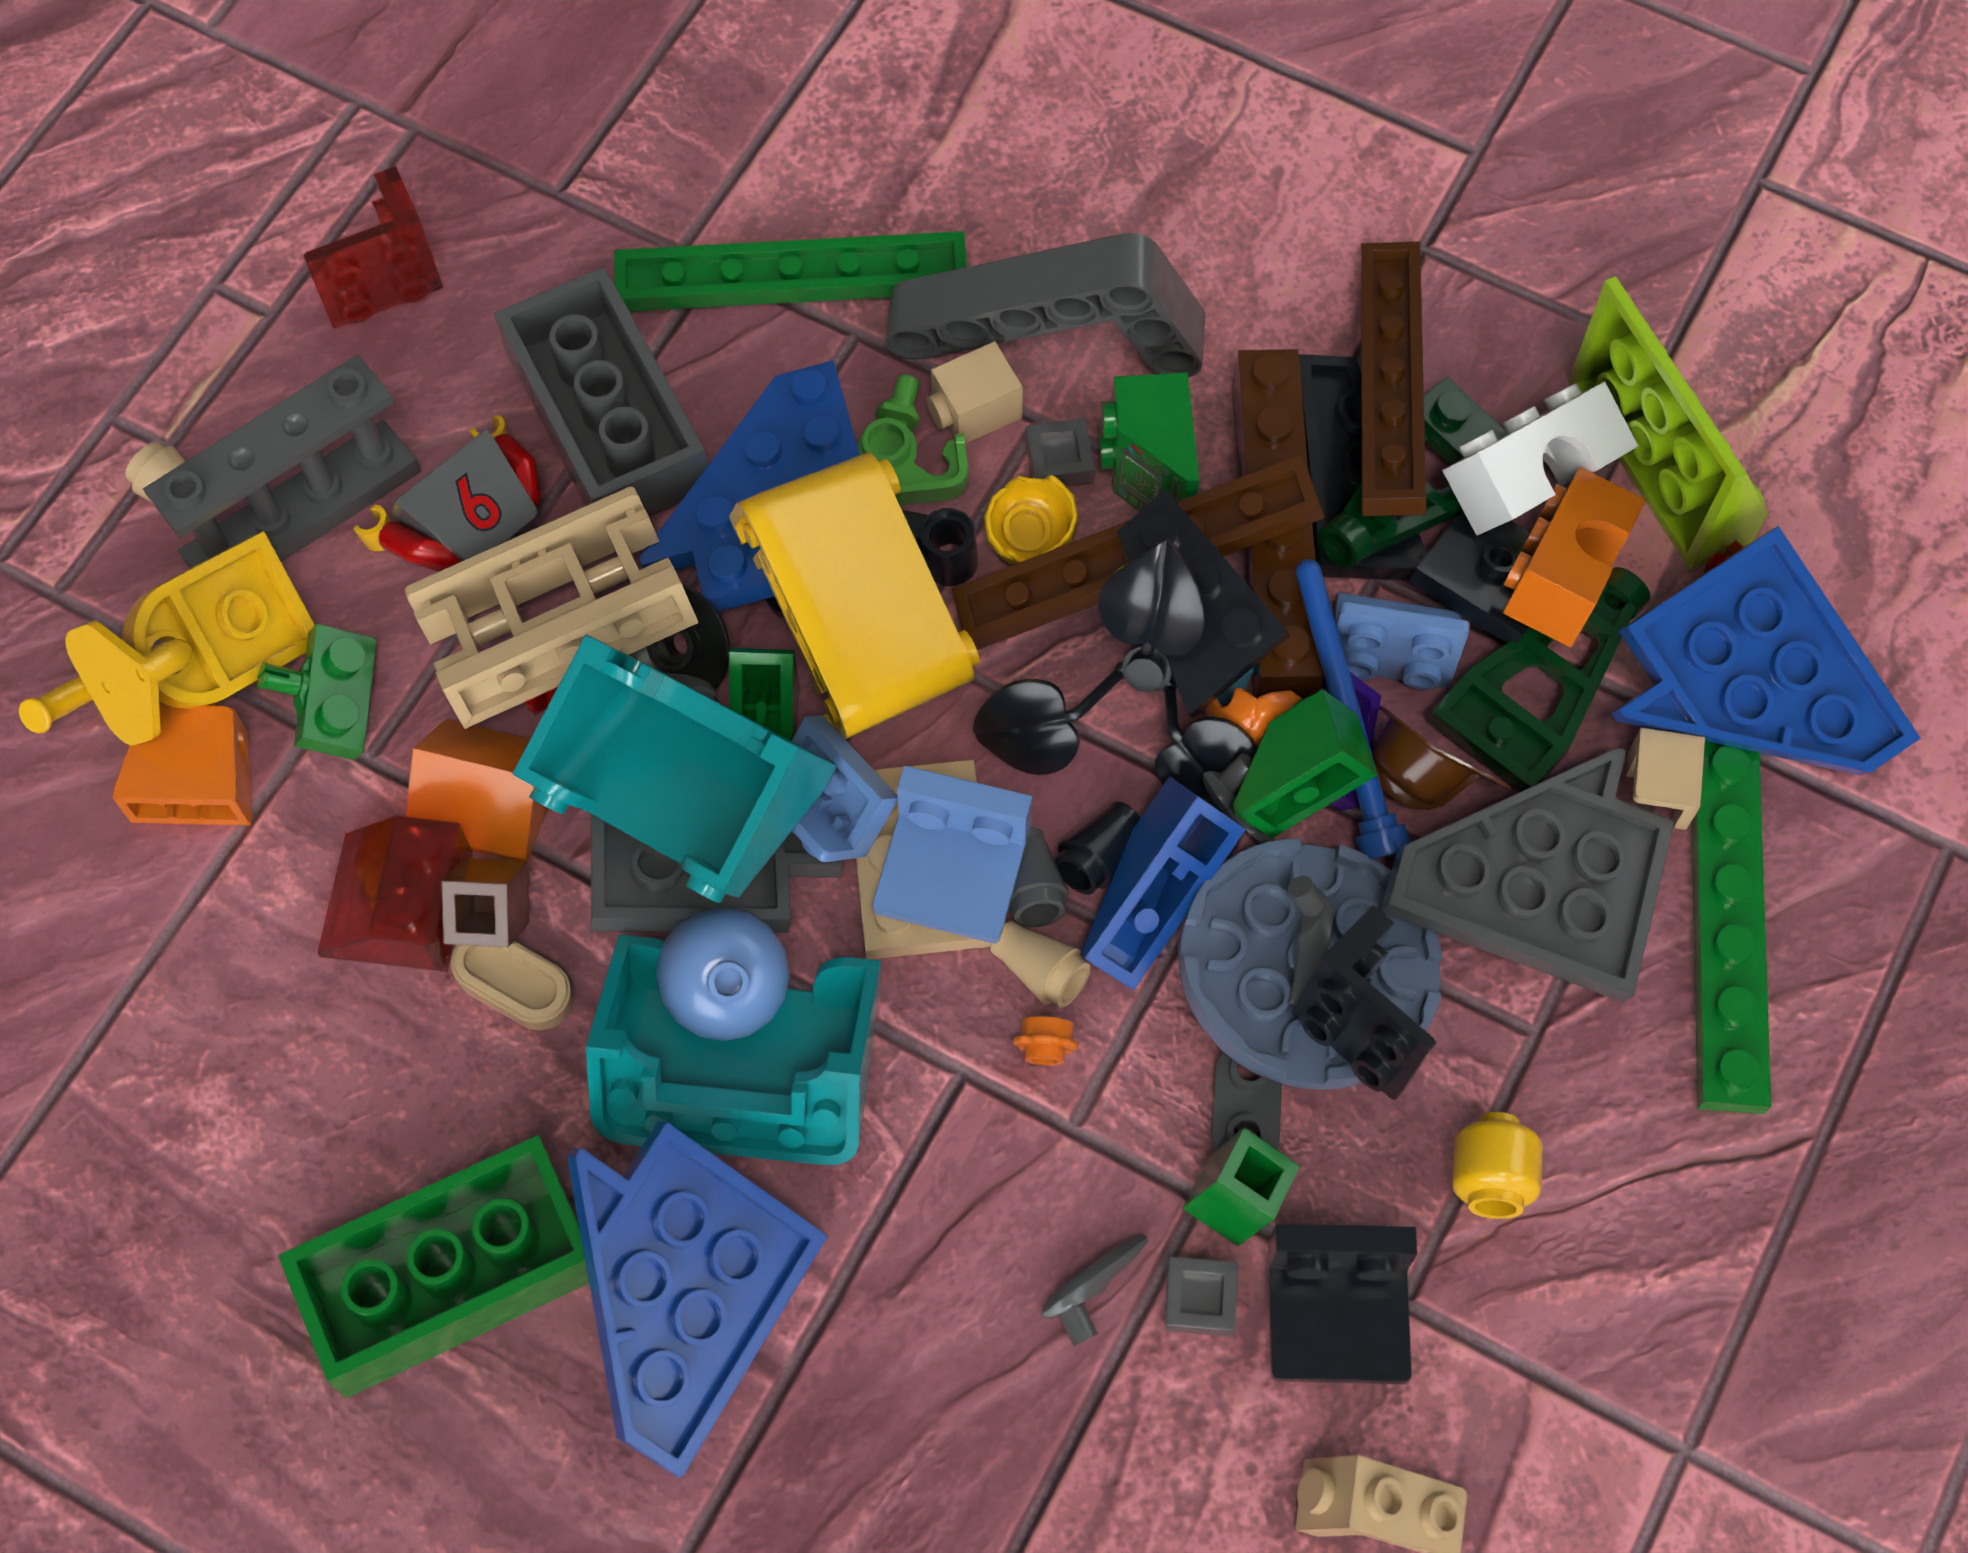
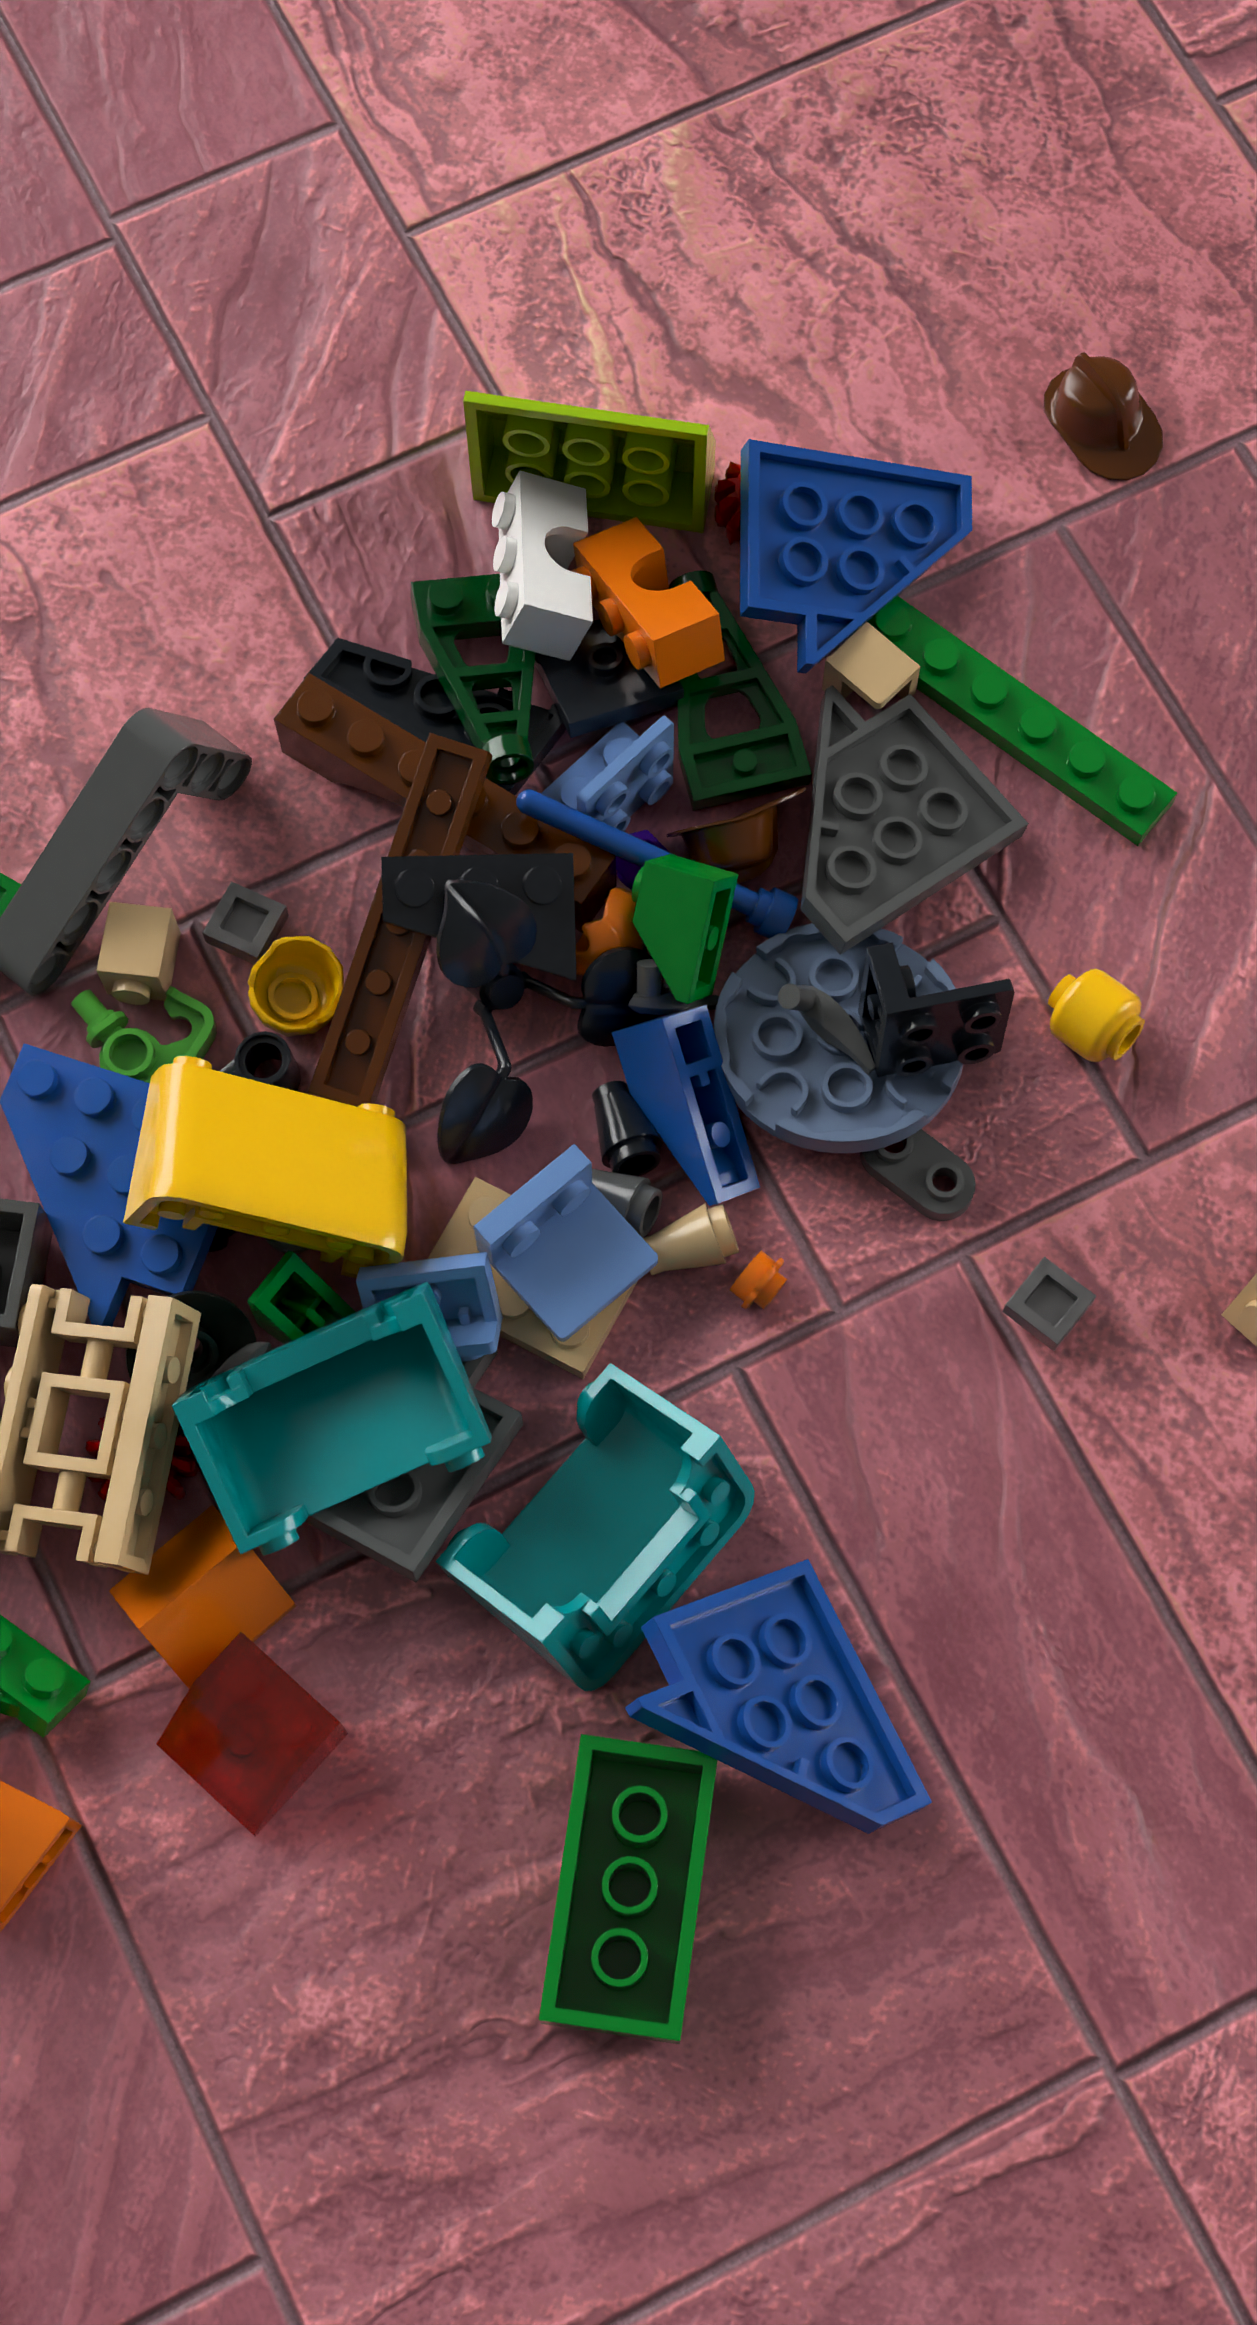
camera: 55 degrees left, 5 degrees up
reddish brown brick [441,858,529,947] -> none
tan tile [451,941,574,1030] -> none
medium blue cylinder [655,906,790,1041] -> none
dark grey bar [1041,1234,1148,1346] -> none
green slope [1099,372,1200,512] -> none
green brick [1182,1128,1300,1247] -> none
black bracket [1268,1224,1417,1384] -> none
reddish brown plate [1361,241,1426,516] -> none

